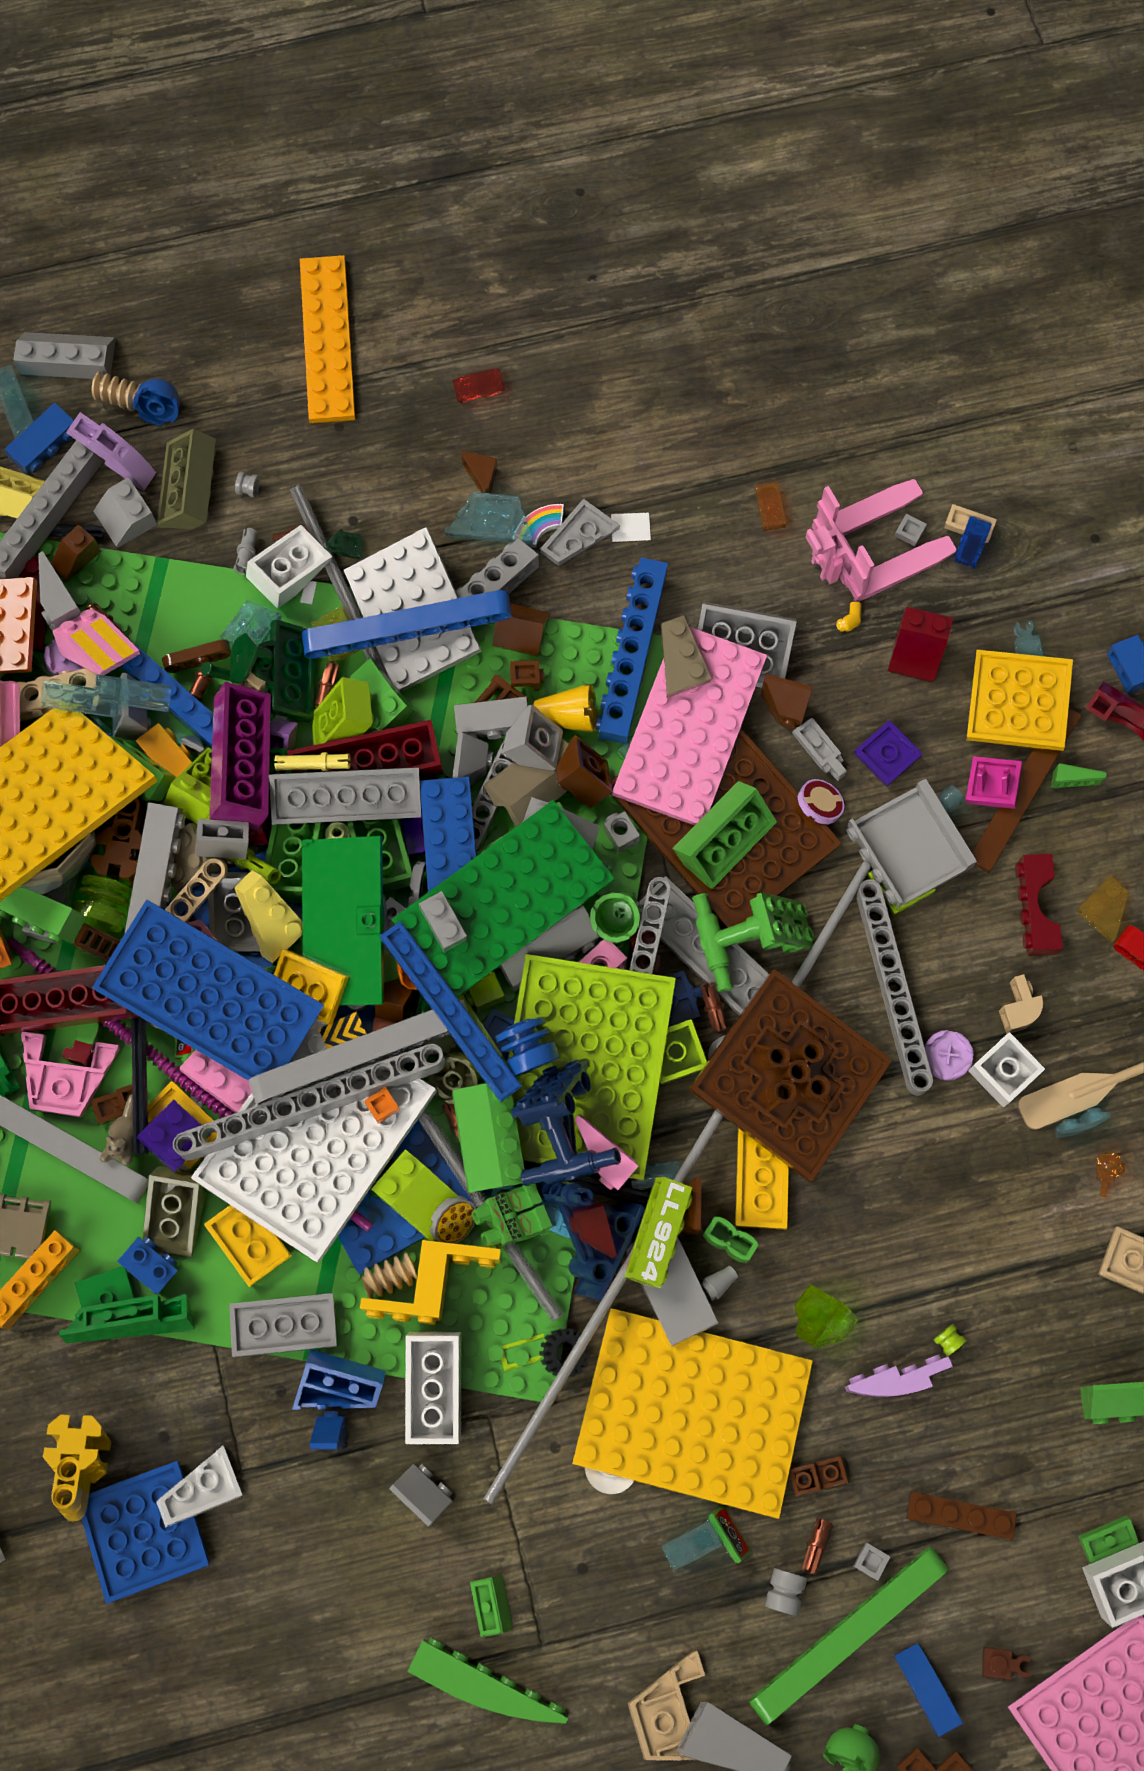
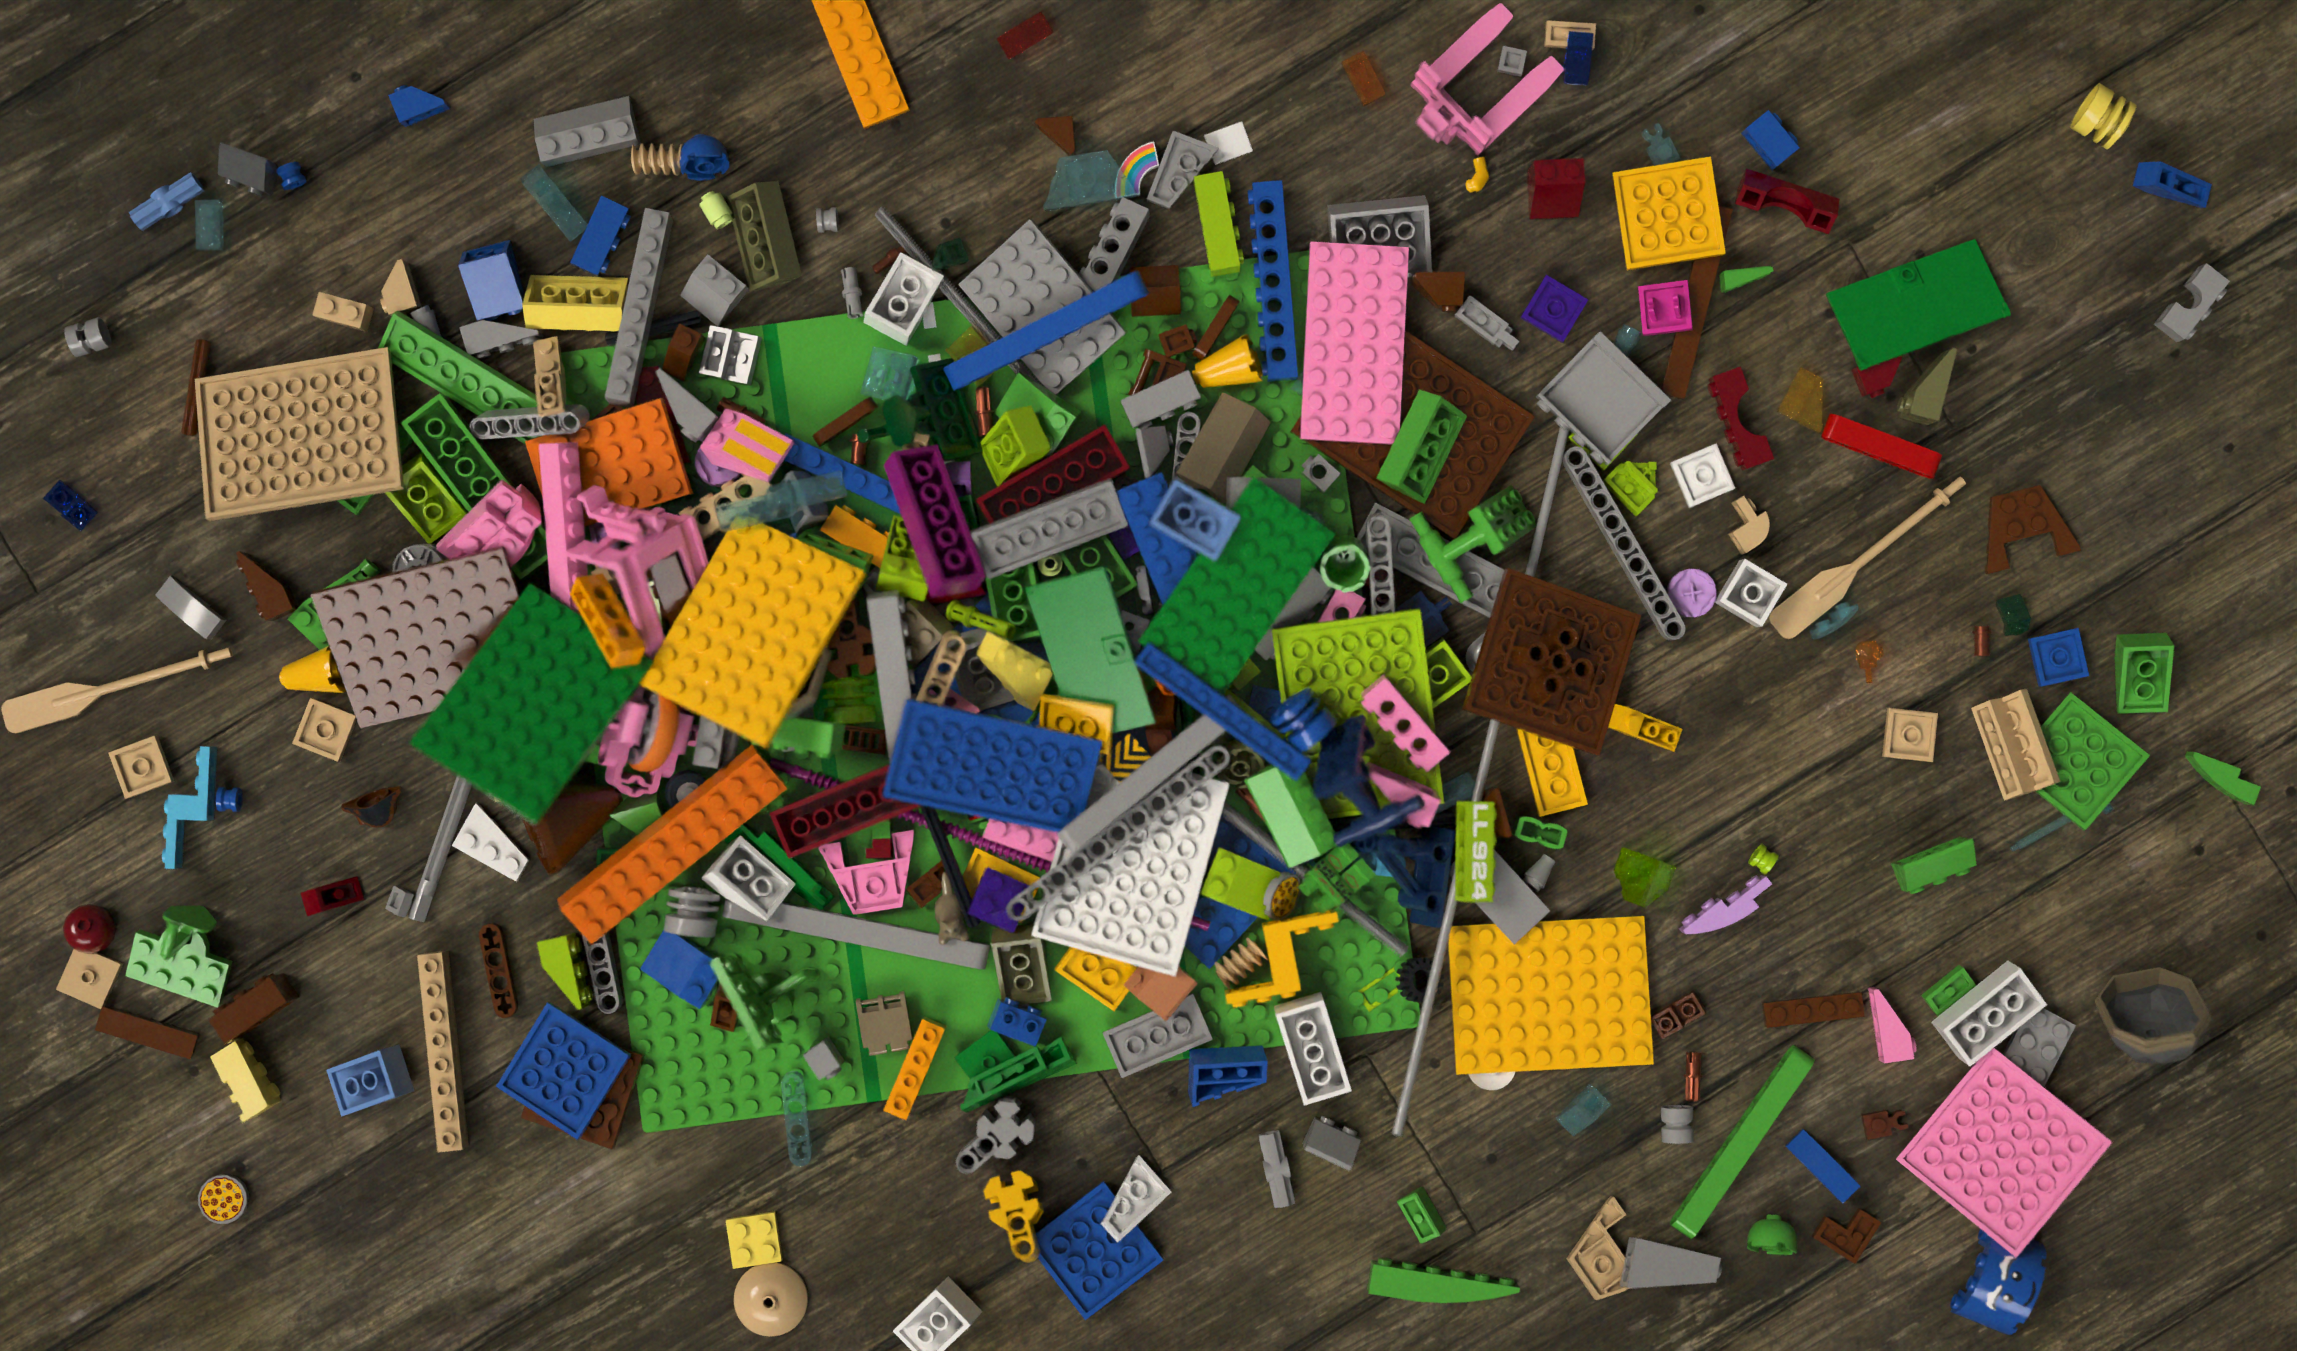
camera: 15 degrees left, 15 degrees up
lavender slope [66,412,156,491] -> none
light grey slope [181,735,205,756] -> none
light grey brick [195,819,249,859] -> none
light yellow pin [274,752,351,772] -> none
blue slope [310,1411,346,1450] -> none
orange plate [364,1087,400,1124] -> none
light grey brick [419,891,467,953] -> none
light grey slope [502,705,563,771] -> none
reddish brown slope [556,735,613,808] -> none
clear red slope [569,1202,617,1258] -> none
dark tan wing [661,615,712,698] -> none
copper axle [700,982,727,1032] -> none
slope [707,1506,751,1563] -> none
tile [798,779,844,824] -> none
light grey plate [853,1542,890,1581] -> none
none -> yellowish green brick [699,191,734,229]
none -> light grey slope [699,325,762,386]
none -> light grey connector [956,1096,1036,1174]
none -> nougat slope [1124,966,1197,1021]
none -> medium blue slope [1149,479,1241,561]
none -> reddish brown beam [1192,295,1240,361]
none -> lime brick [1194,171,1244,277]
none -> light grey piece [1259,1130,1295,1208]
none -> bright pink brick [1361,674,1450,771]
none -> lime slope [1603,461,1658,516]
none -> yellow slope [1608,704,1683,752]
none -> white tile [1670,443,1735,508]
none -> bright pink slope [1868,987,1916,1063]

